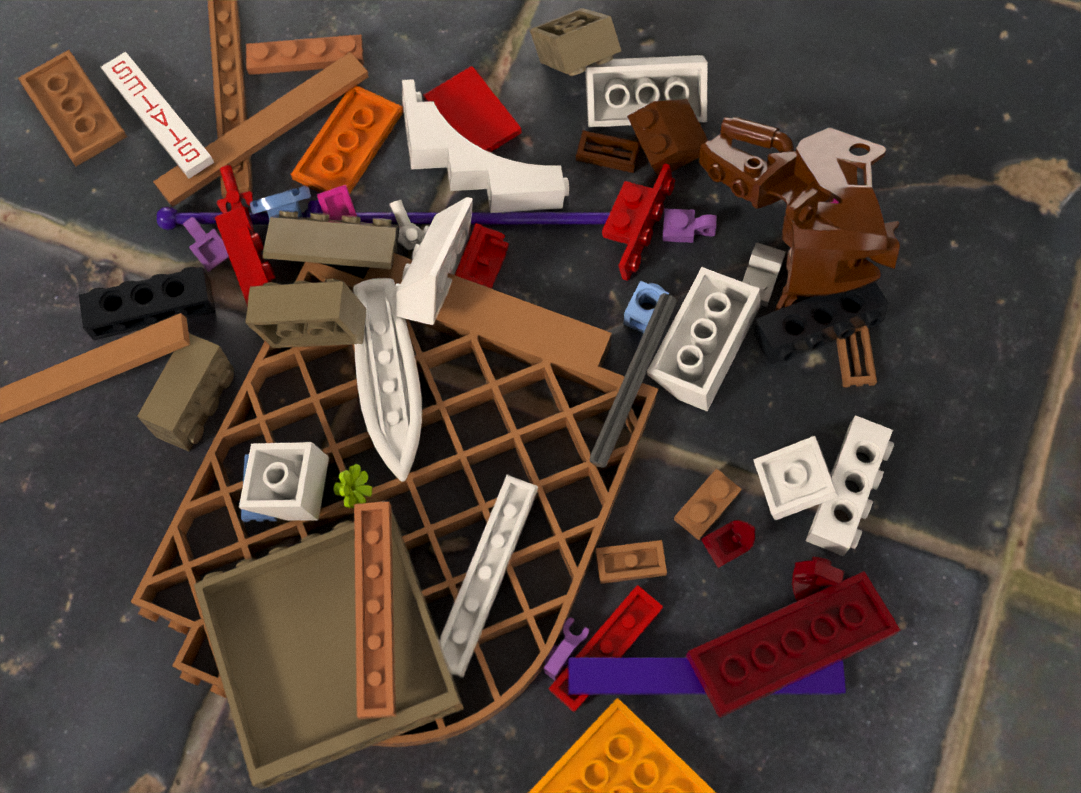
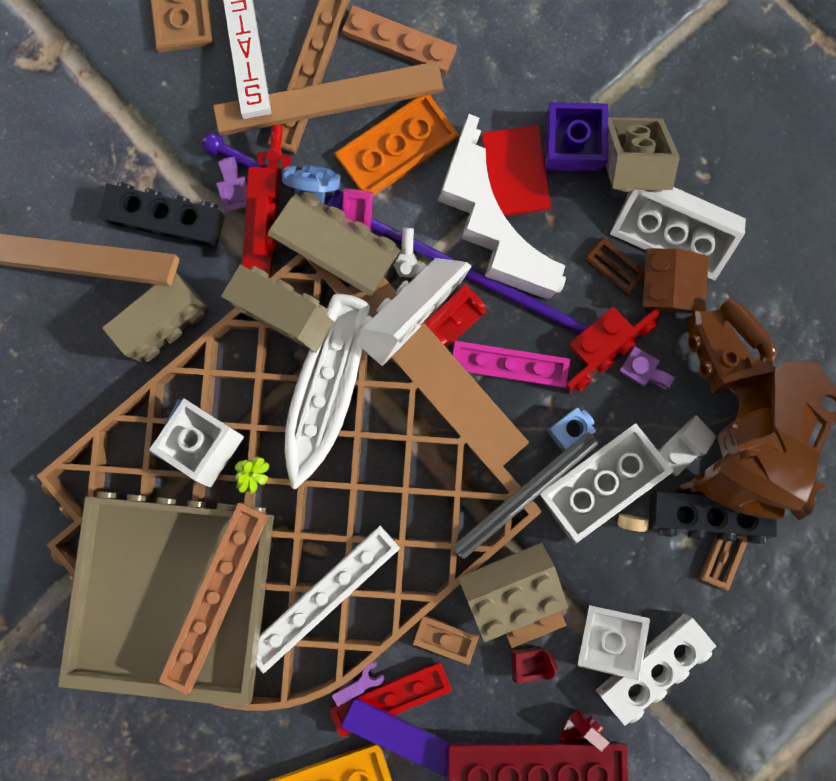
camera: 25 degrees right, 15 degrees up
none -> dark pink plate [453,341,570,388]
none -> dark tan brick [458,543,568,642]
none -> dark purple brick [545,102,608,172]
none -> tan tile [617,514,649,532]

